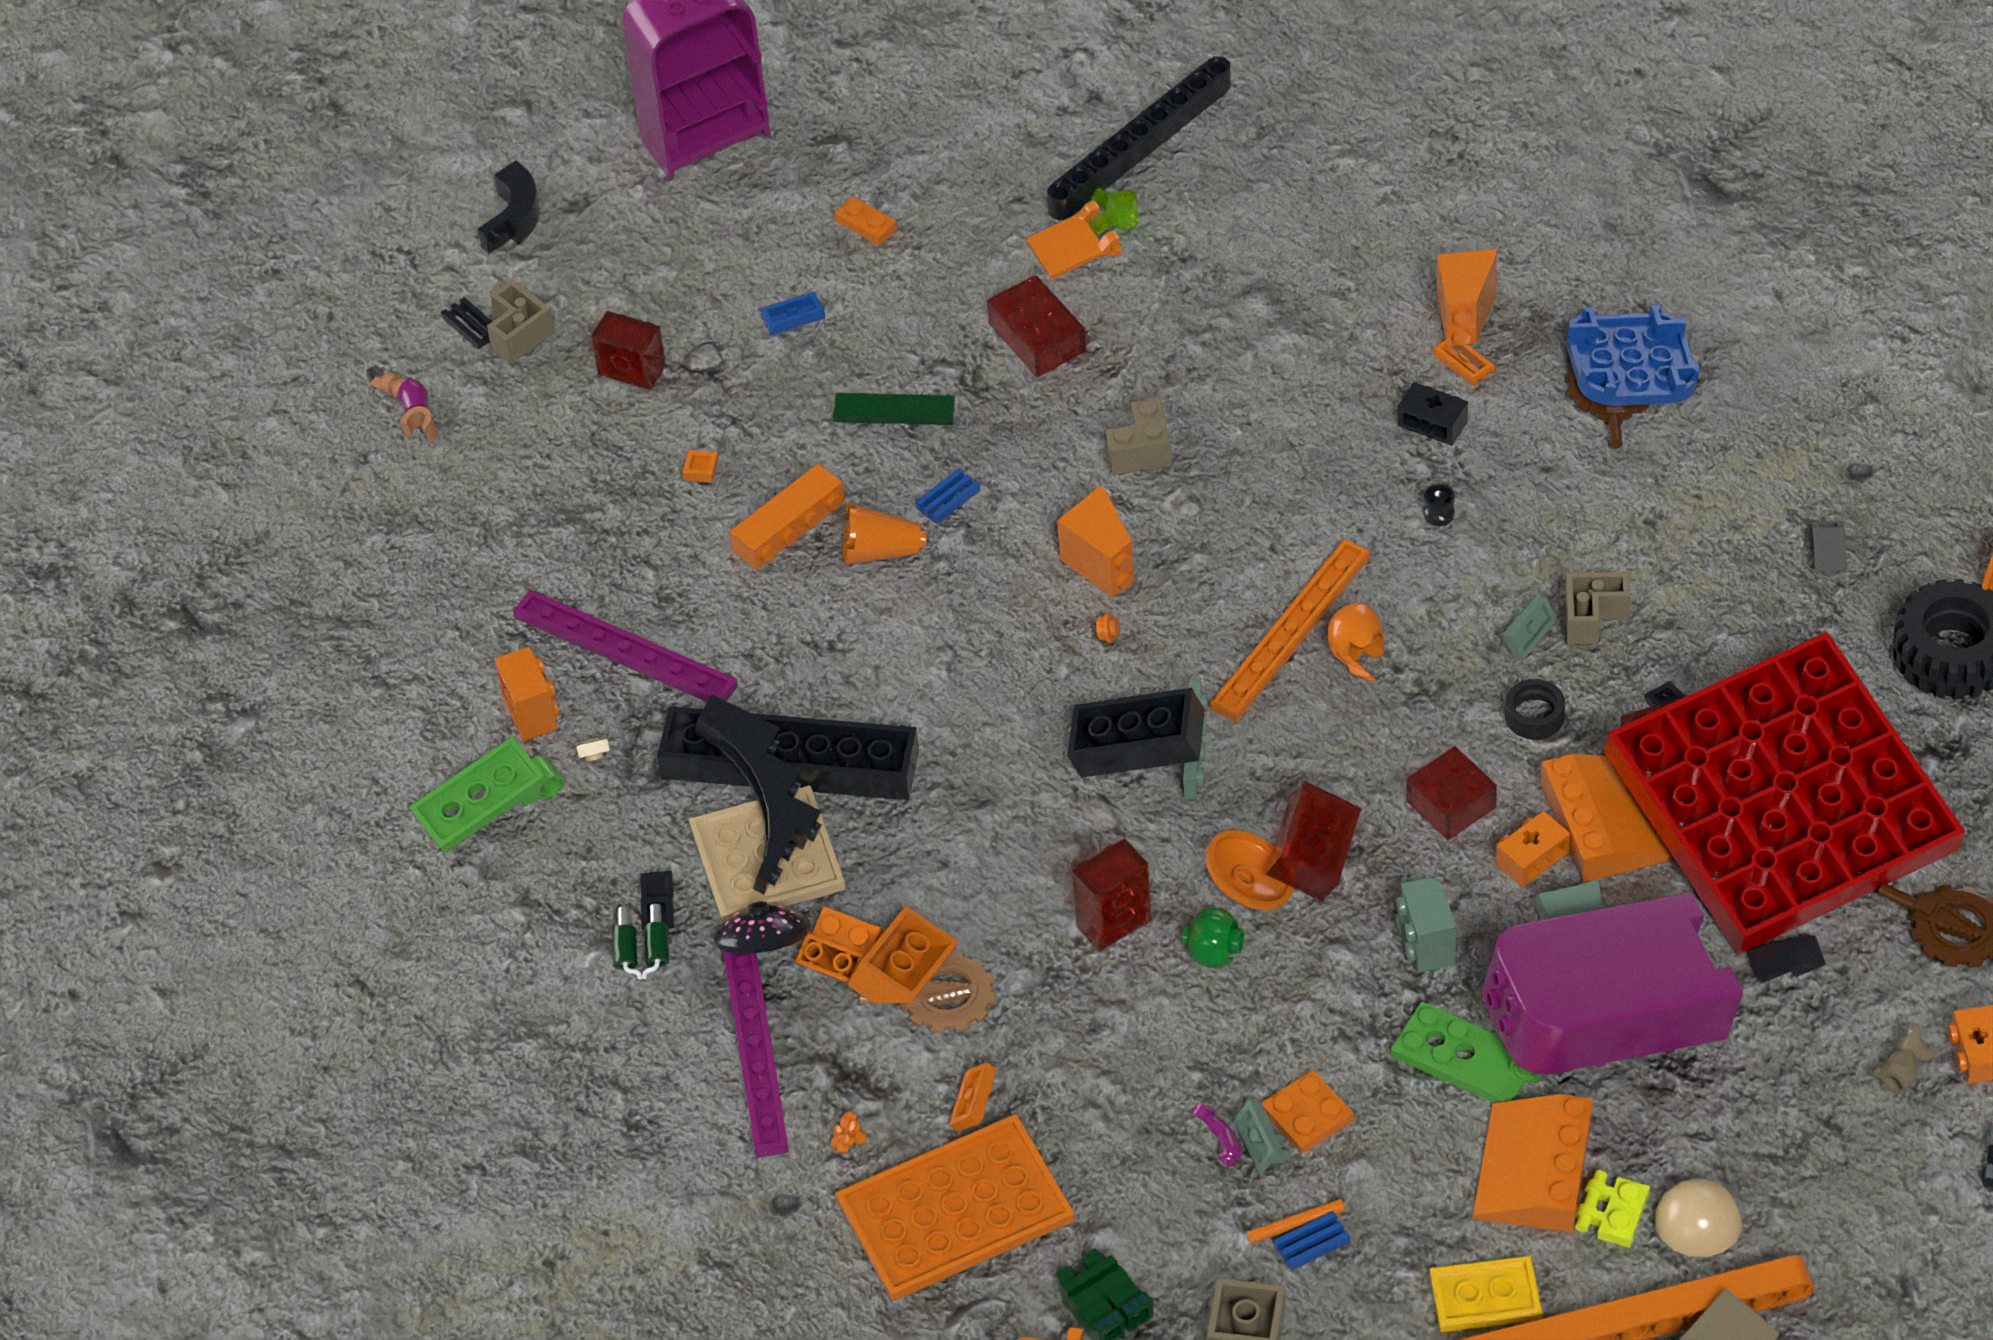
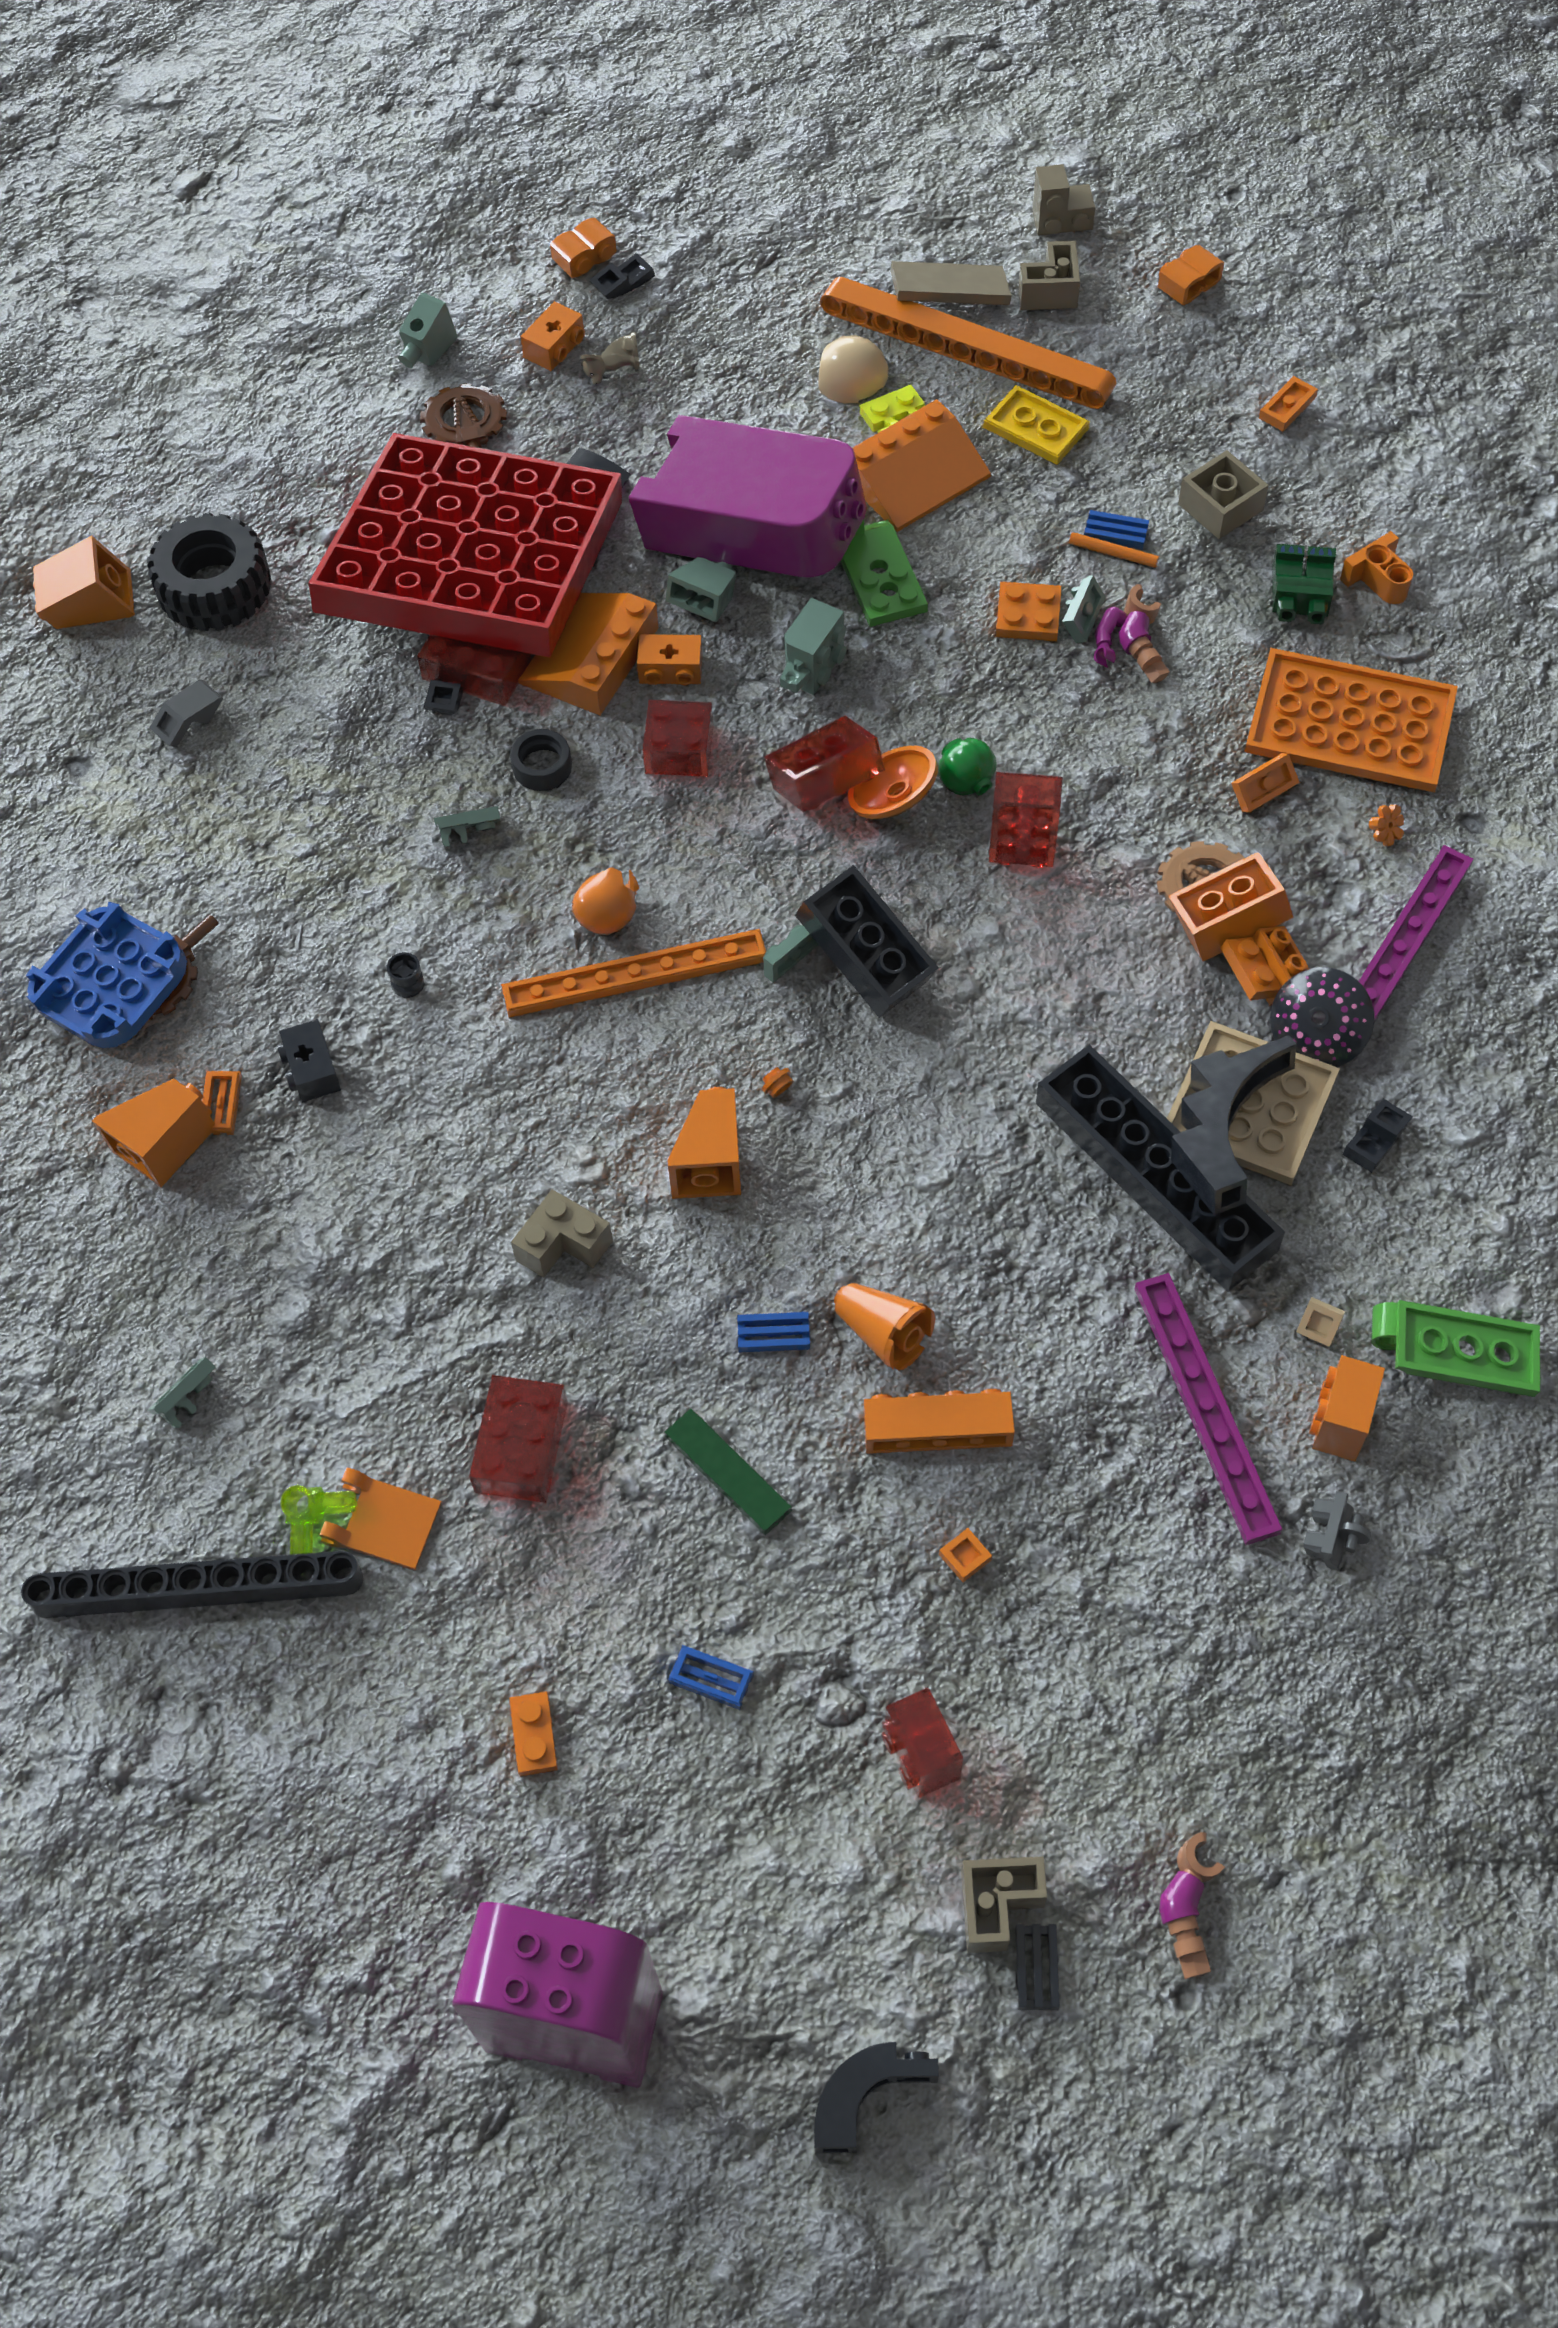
camera: 140 degrees left, 10 degrees up
dark green piece [612,904,669,979] -> none
dark tan brick [1565,572,1630,645] -> none
none -> sand green plate [148,1357,216,1428]
none -> nougat piece [1119,584,1170,683]
none -> dark grey hips [1304,1491,1371,1570]

